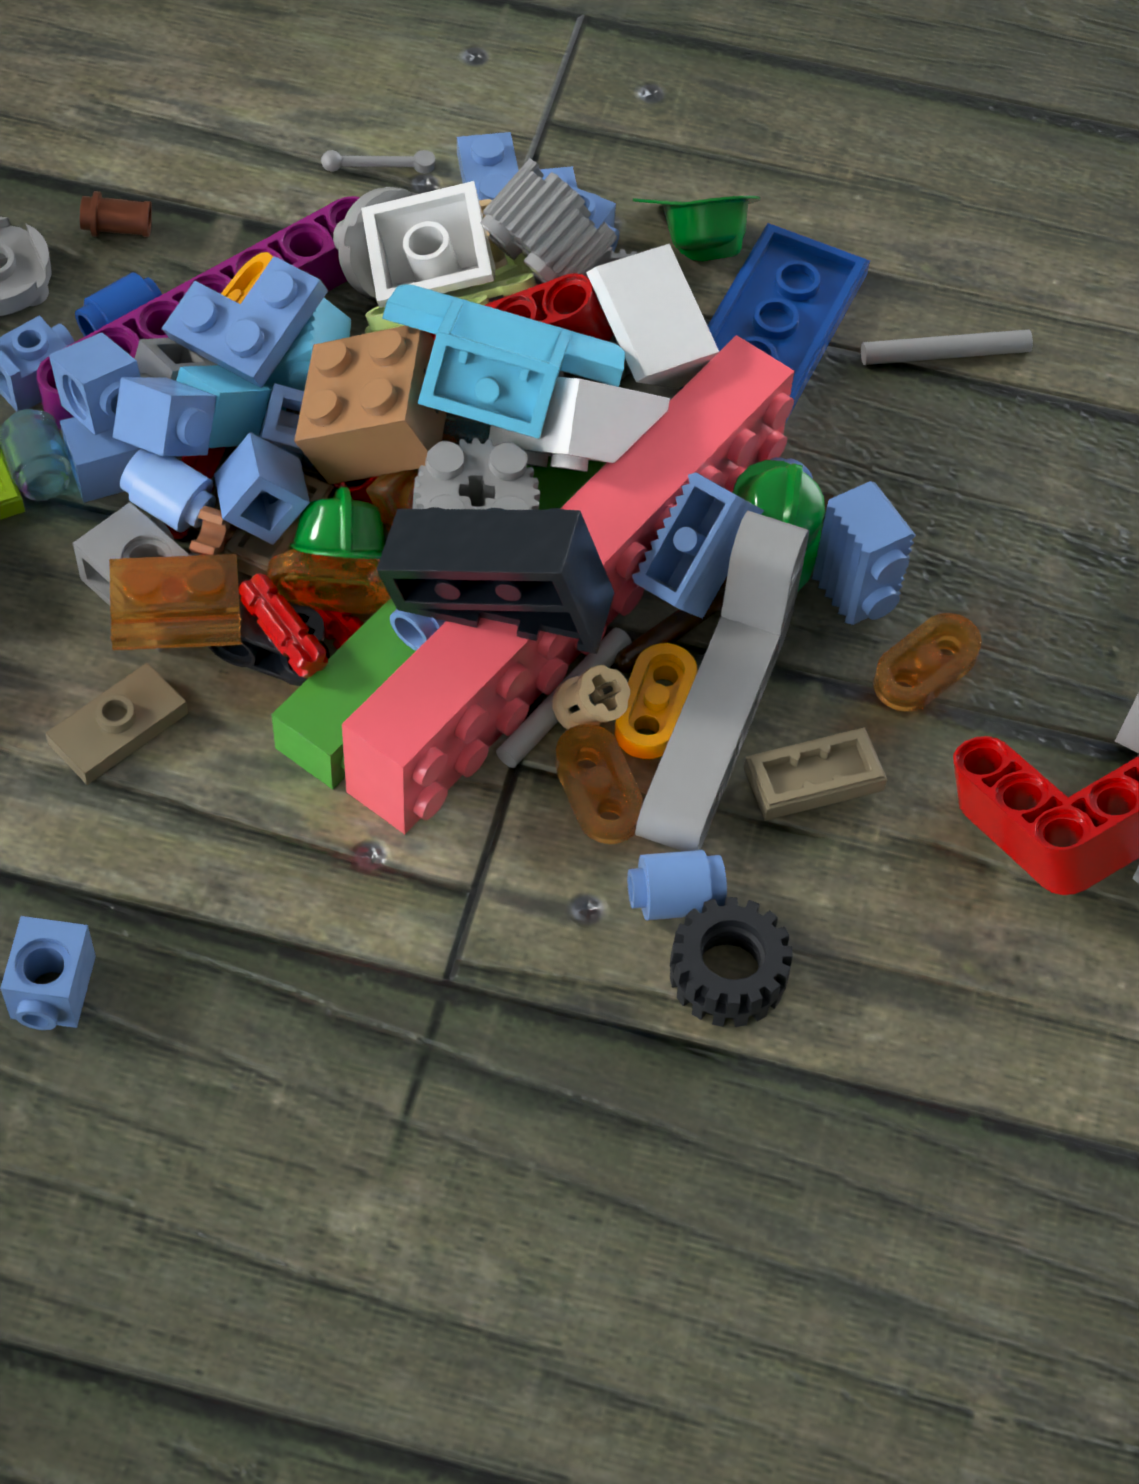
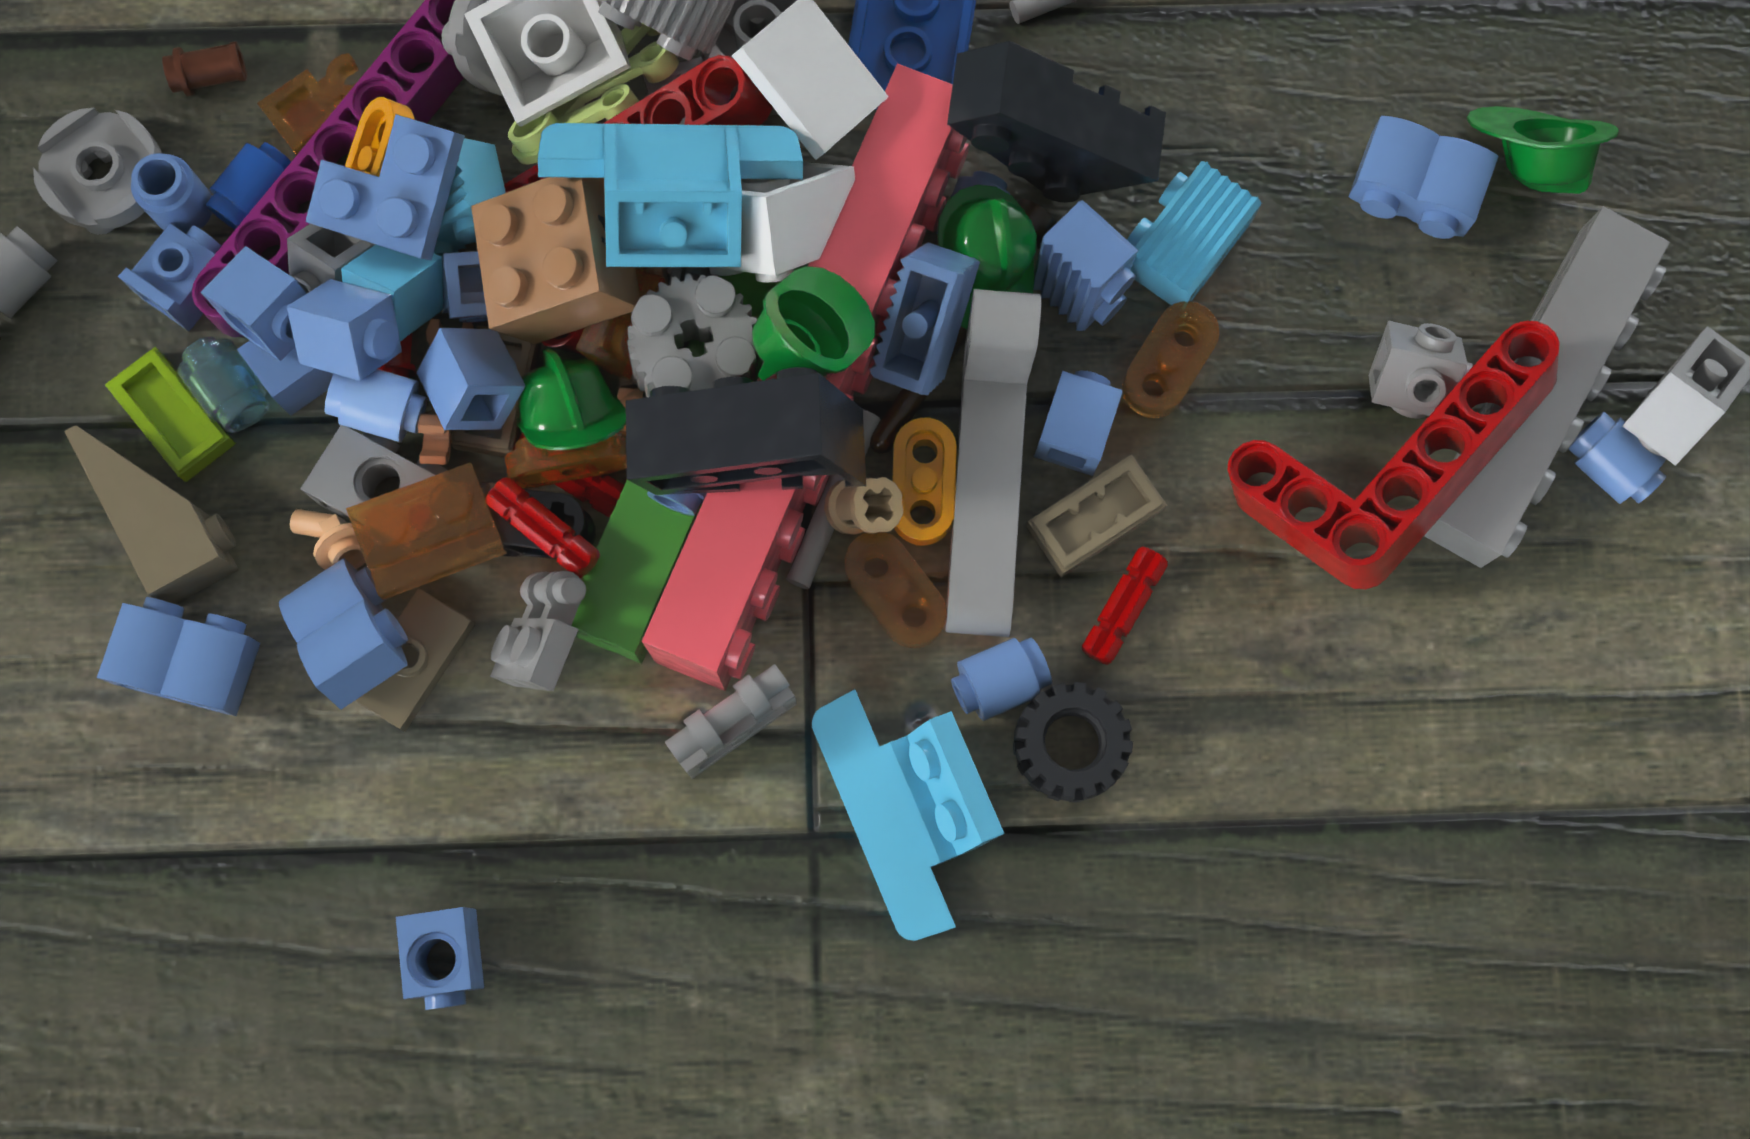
camera: 15 degrees left, 20 degrees up
none -> medium blue brick [131,153,212,234]
none -> clear orange plate [257,53,359,156]
none -> medium blue brick [279,558,408,709]
none -> light nougat plate [290,509,378,570]
none -> light grey plate [490,571,586,691]
none -> light grey plate [665,664,797,779]
none -> green piece [751,266,875,381]
none -> medium azure plate [812,689,1005,941]
none -> black wedge [947,41,1166,203]
none -> medium blue brick [1034,370,1123,476]
none -> red axle [1082,546,1168,665]
none -> medium azure brick [1127,161,1262,313]

